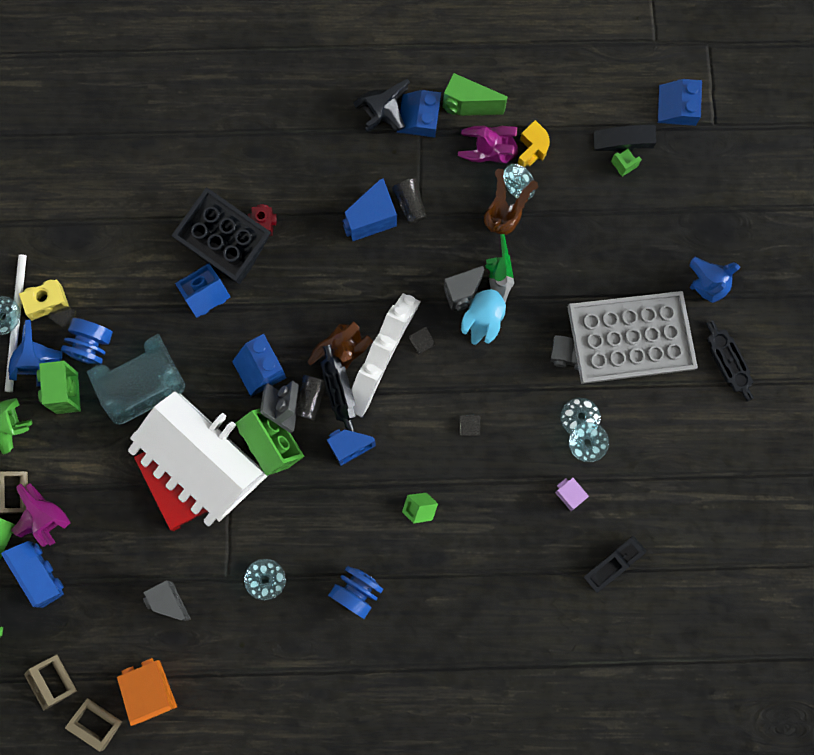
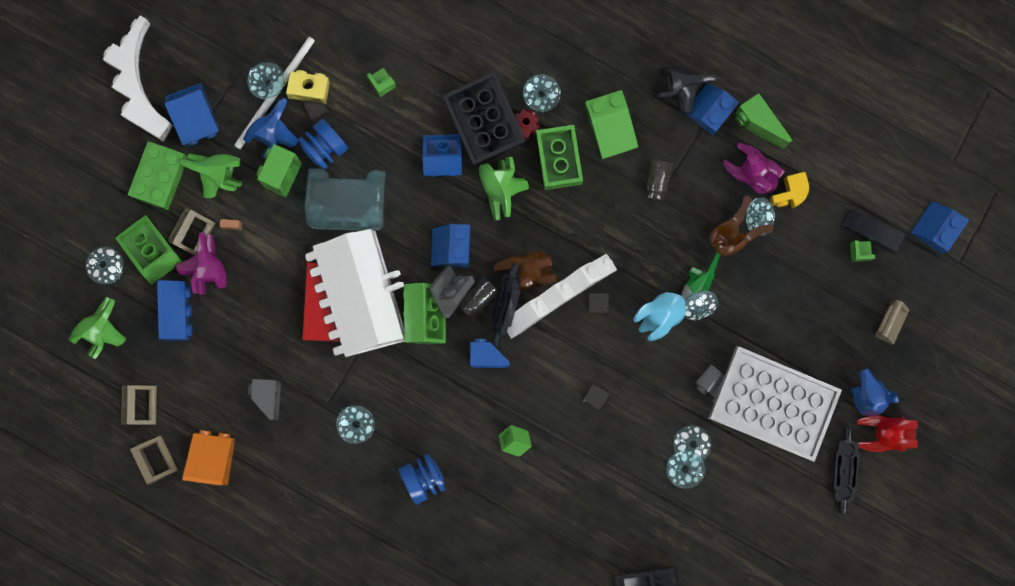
camera: 30 degrees right, 5 degrees up
blue slope [343,179,397,241] -> none
dark grey slope [444,266,484,311] -> none
lavender brick [555,478,589,511] -> none
none -> nougat tile [220,219,242,230]
none -> bright green panel [367,68,396,97]
none -> bright green piece [479,157,529,221]
none -> clear light blue dish [523,74,561,112]
none -> bright green brick [536,125,583,190]
none -> bright green slope [584,90,638,159]
none -> clear light blue dish [685,291,718,321]
none -> red piece [857,415,918,452]
none -> dark tan tile [875,300,909,345]

